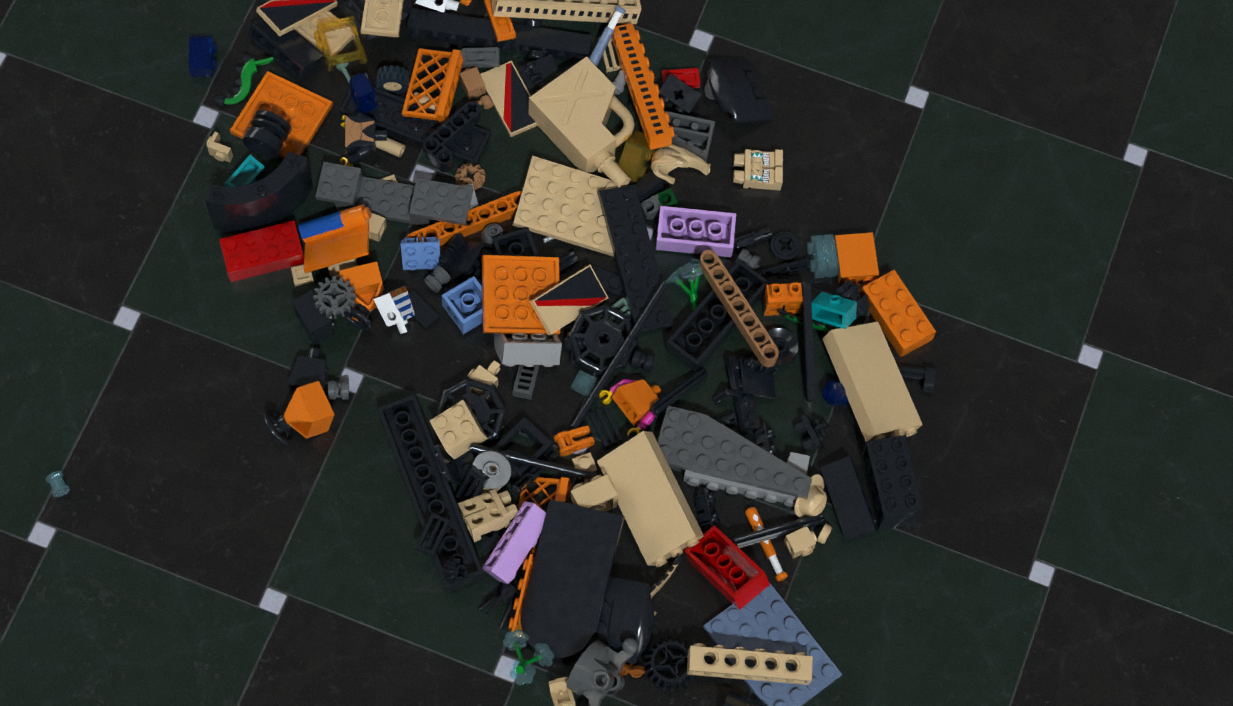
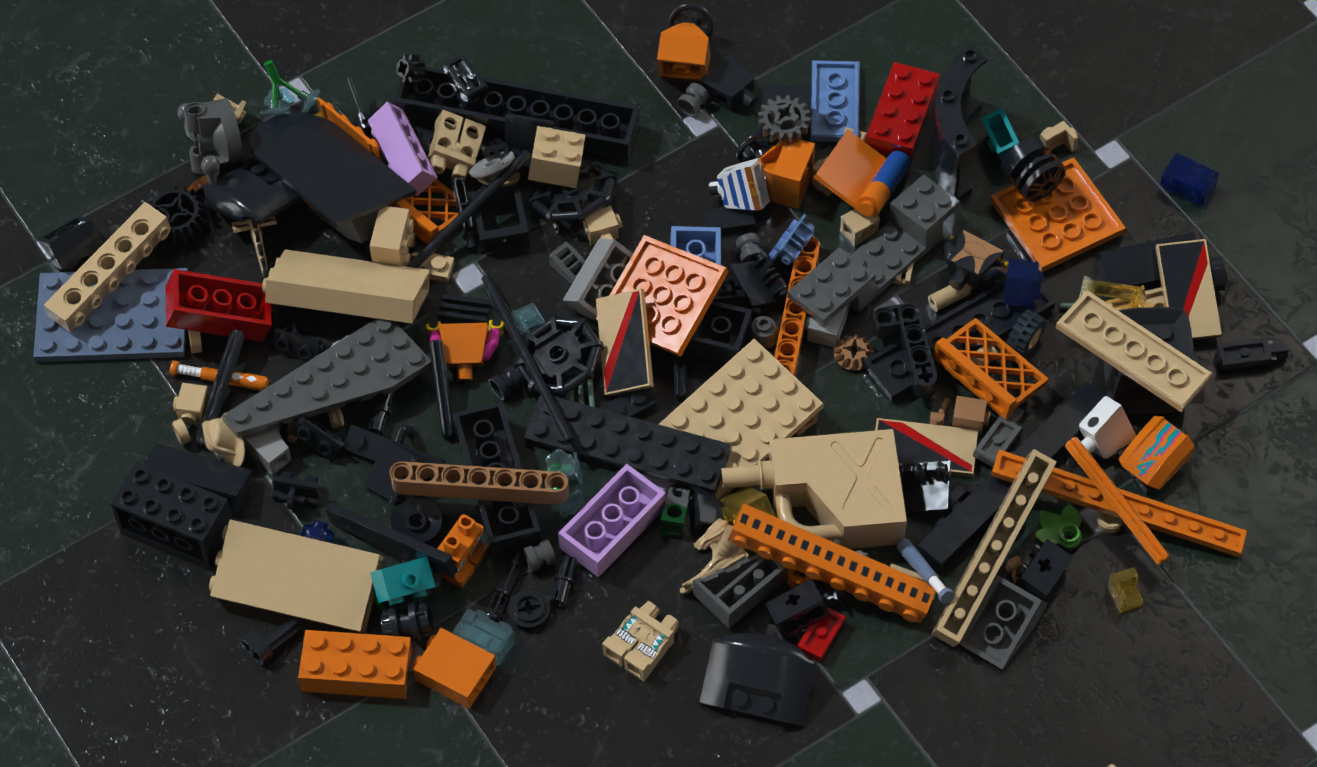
camera: 130 degrees right, 10 degrees down
green piece [213,54,274,106] -> none
orange piece [554,425,595,456] -> none
none -> medium blue tile [810,60,860,142]

